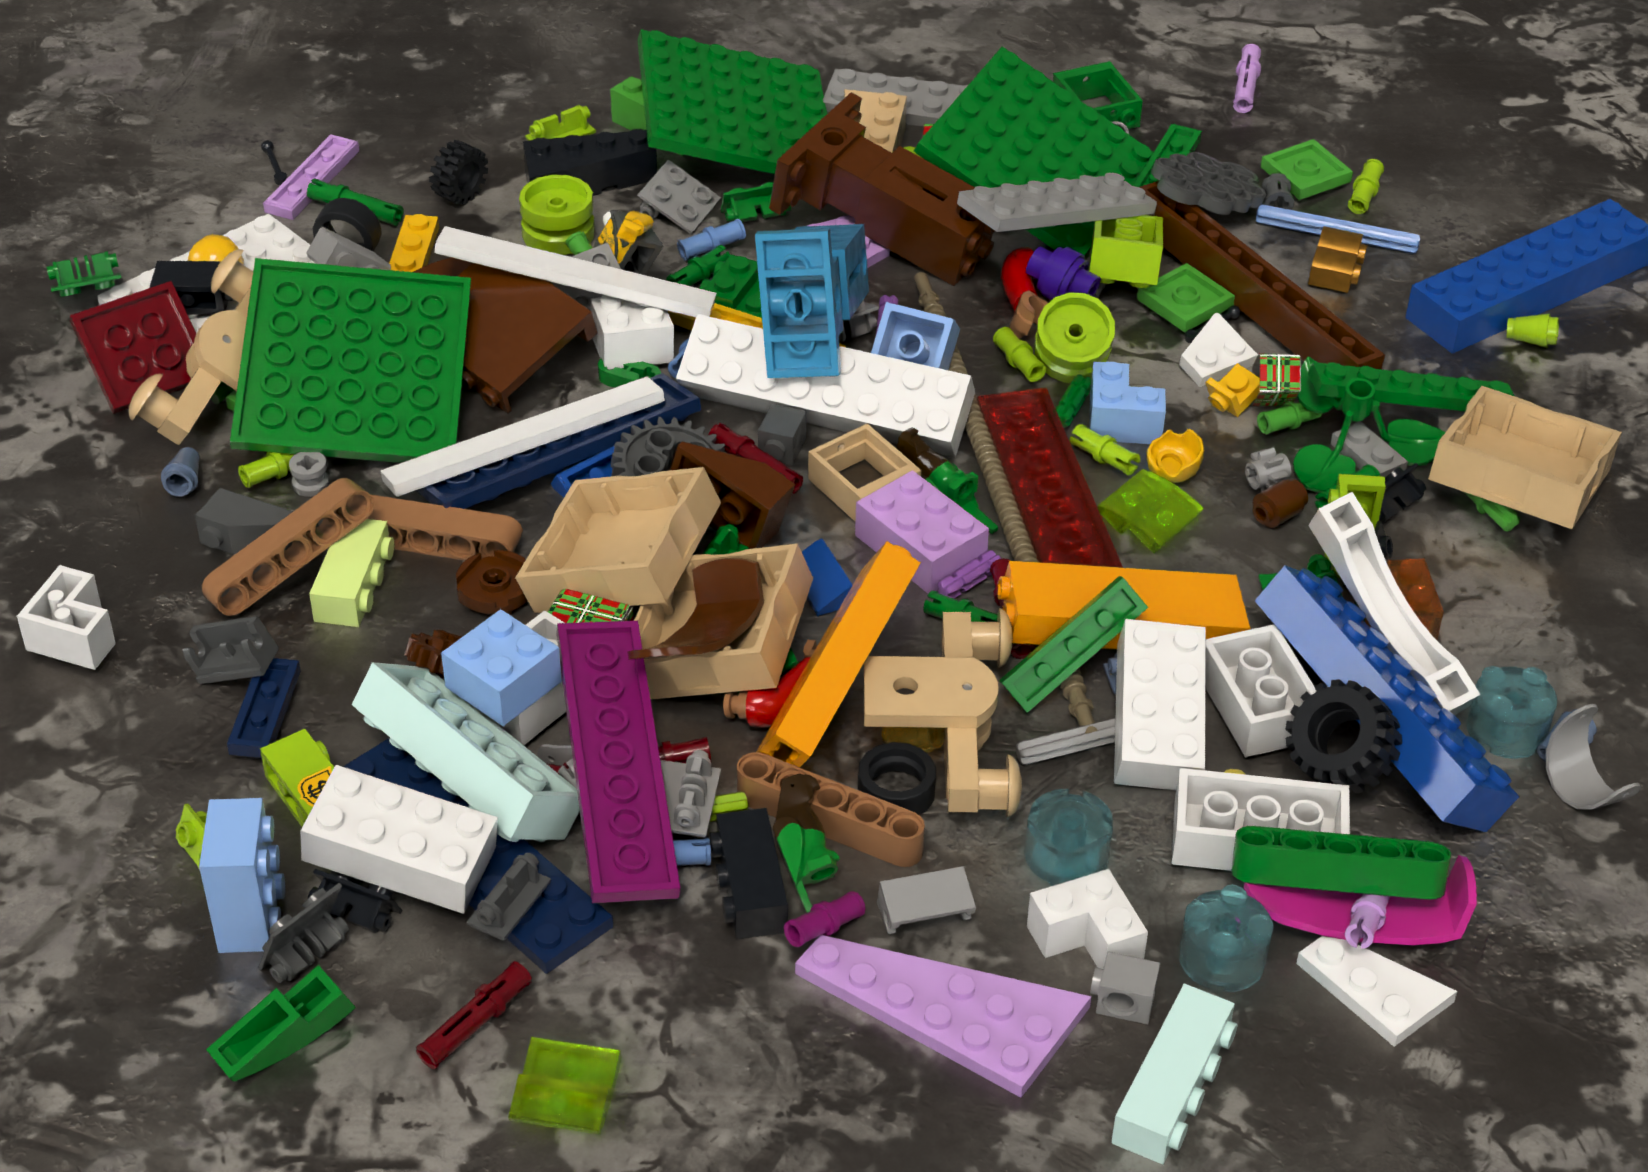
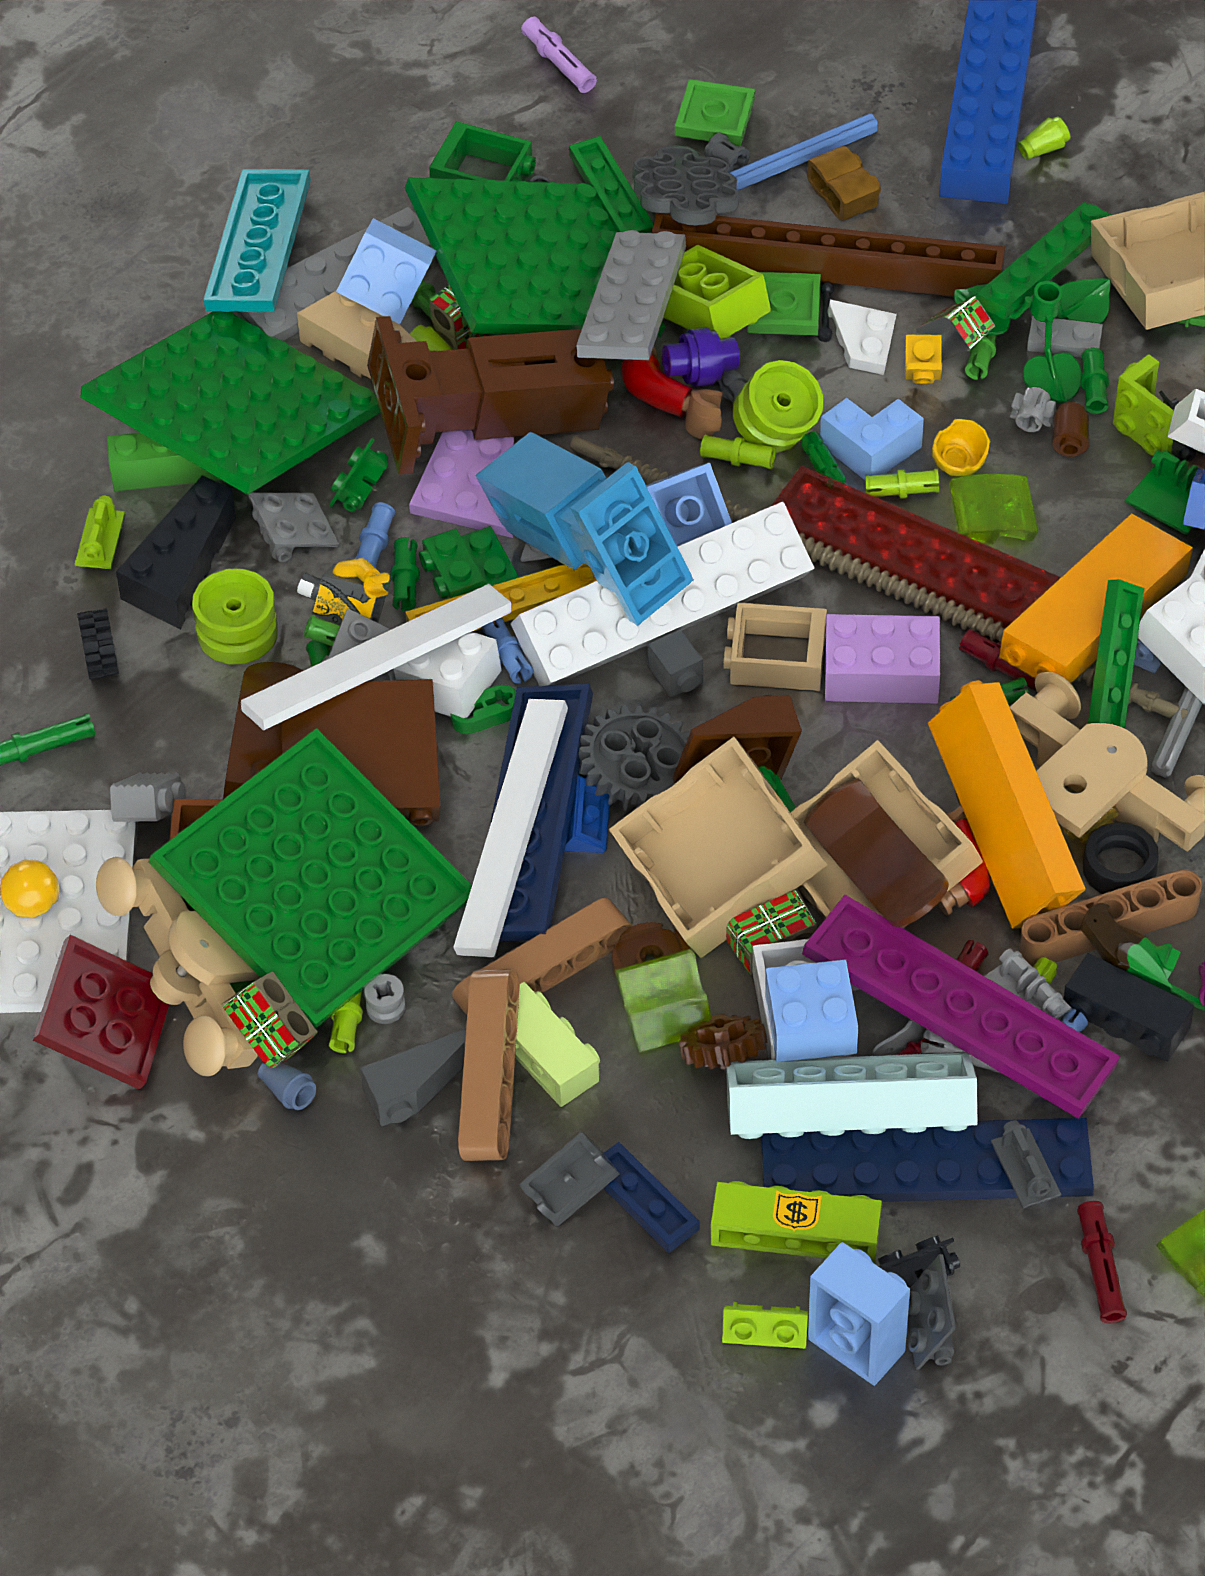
camera: 45 degrees left, 10 degrees up
white brick [17,565,116,670] -> none
black hinge [150,261,236,315] -> none
green slope [206,965,356,1082] -> none
white brick [300,765,498,914] -> none
black tyre [312,198,382,251] -> none
yellow plate [389,214,439,272] -> none
dark red pin [708,422,803,496] -> none
blue slope [802,539,852,616] -> none
animal [897,427,998,534] -> none
medium lavender axle [937,550,1001,599] -> none
lime pin [1348,159,1384,214] -> none
black hinge [1379,463,1426,524] -> none
none -> teal plate [203,169,311,313]
none -> piece [222,971,318,1068]
none -> light blue brick [336,218,436,324]
none -> clear neon green slope [615,949,712,1052]

